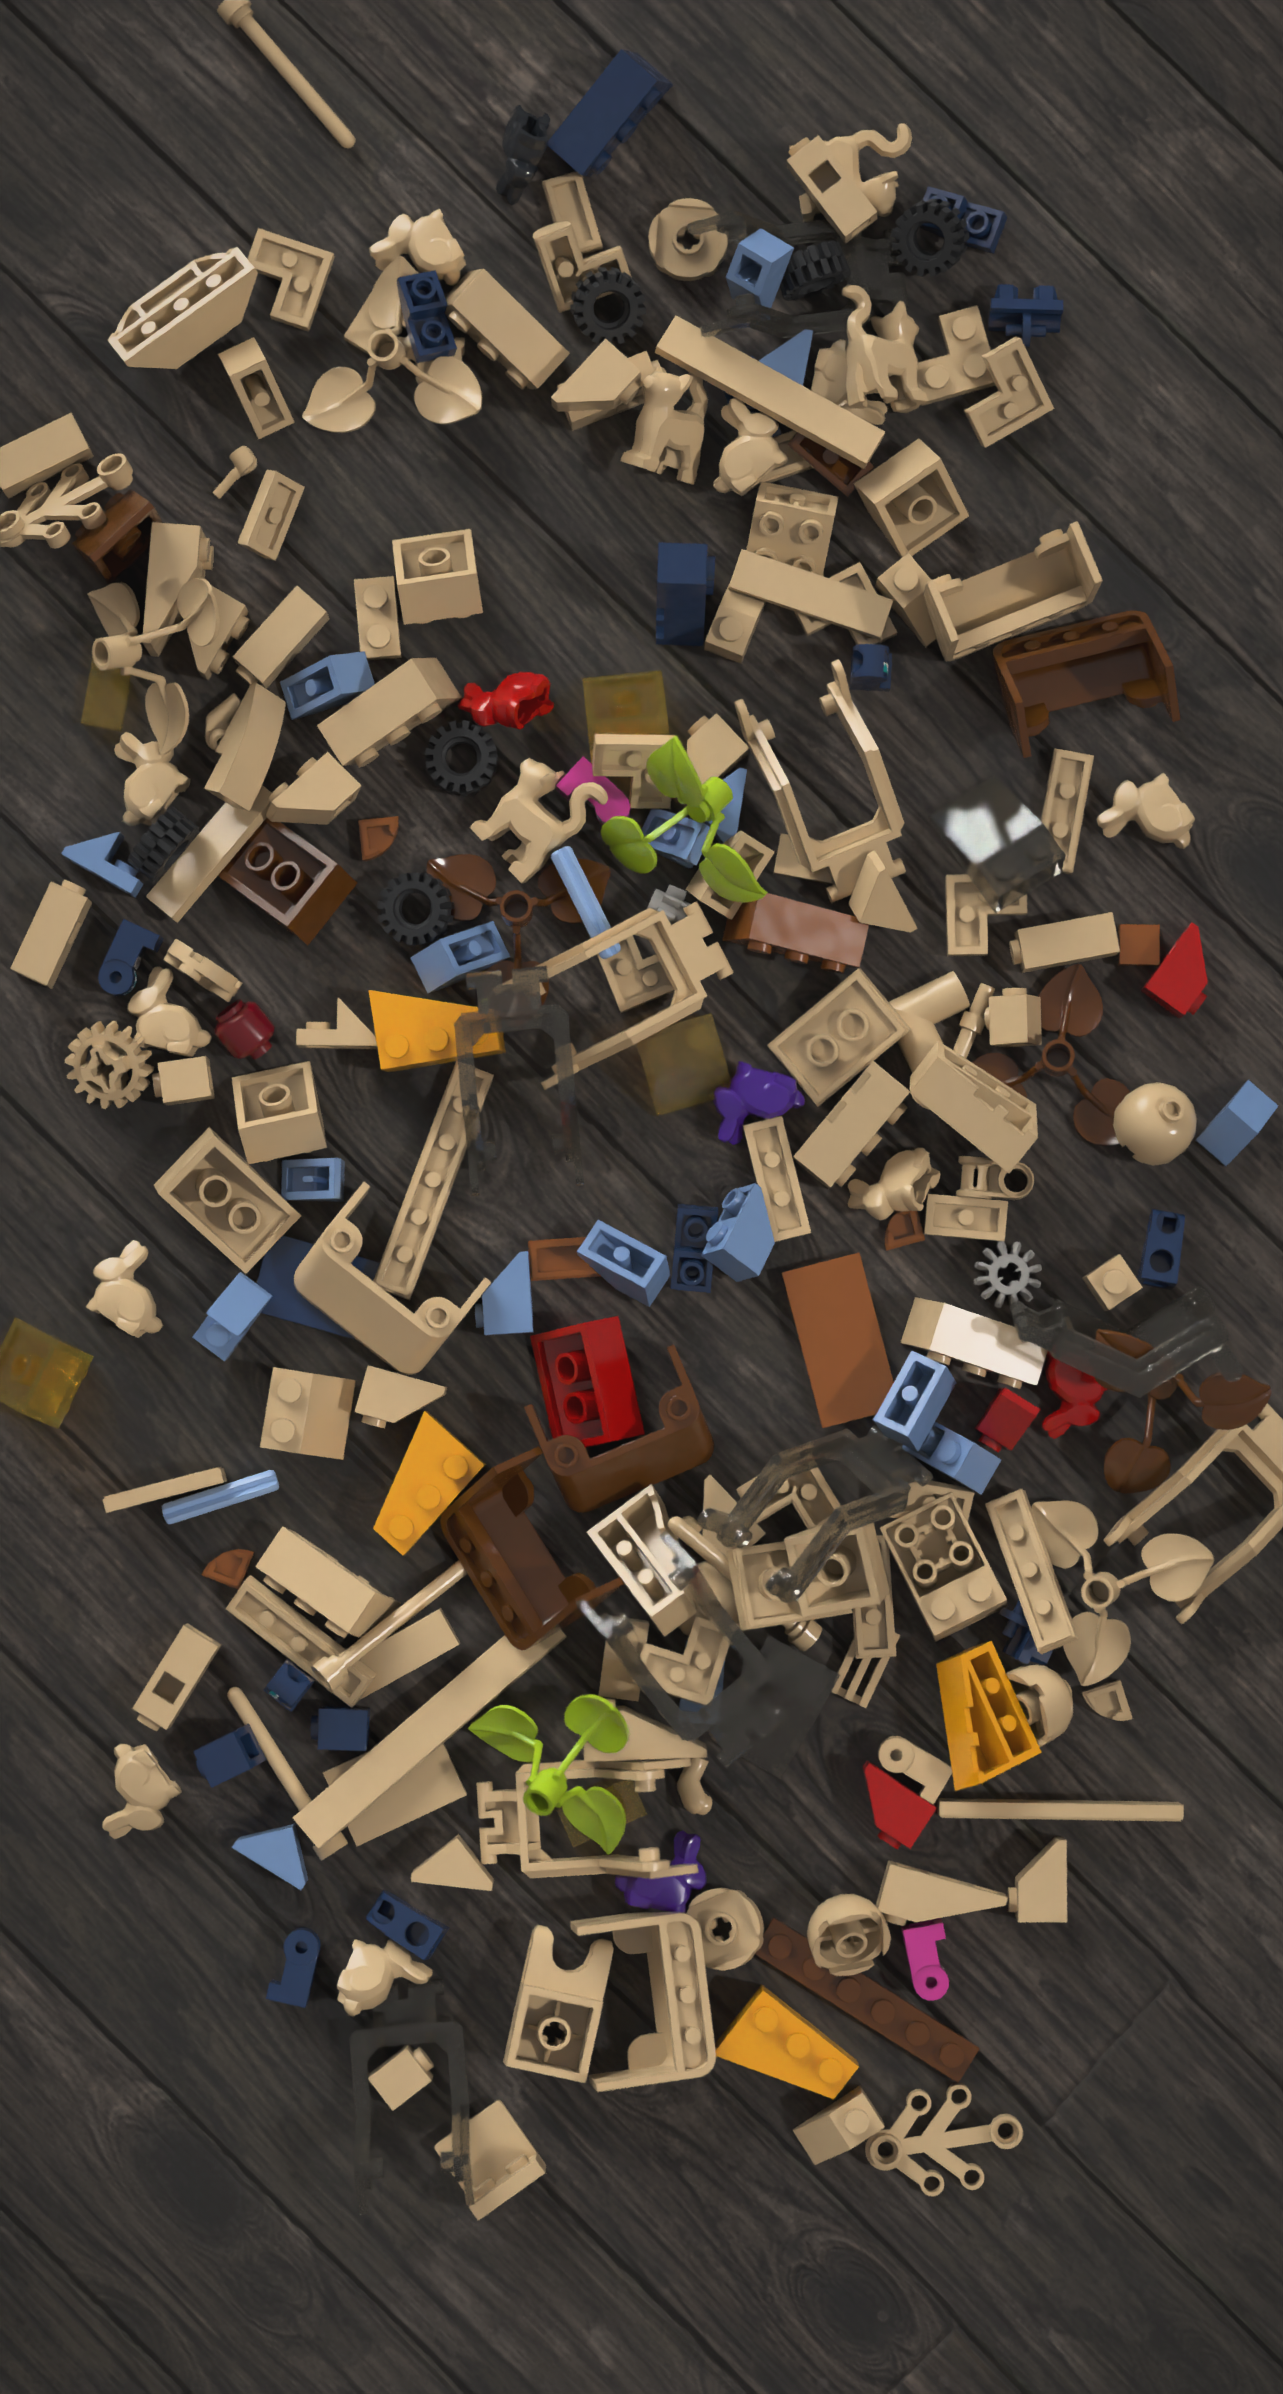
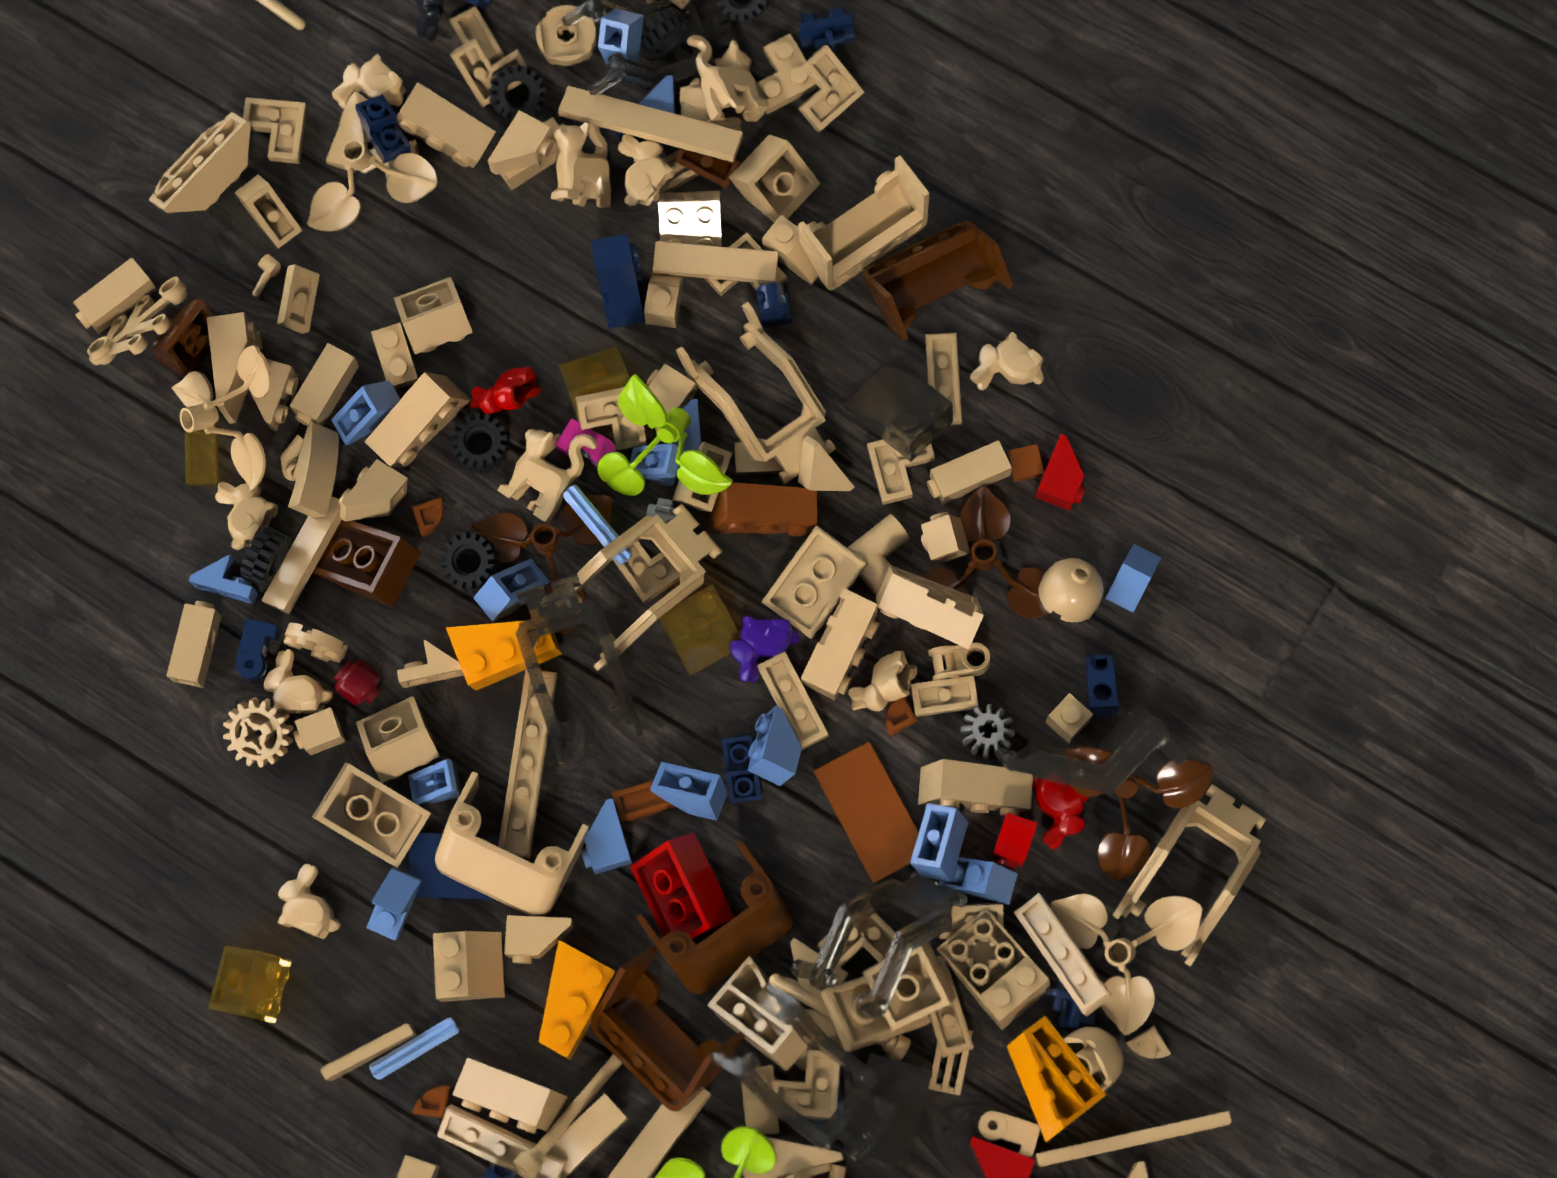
camera: 10 degrees left, 10 degrees down
tan bar [953,983,995,1059] -> none

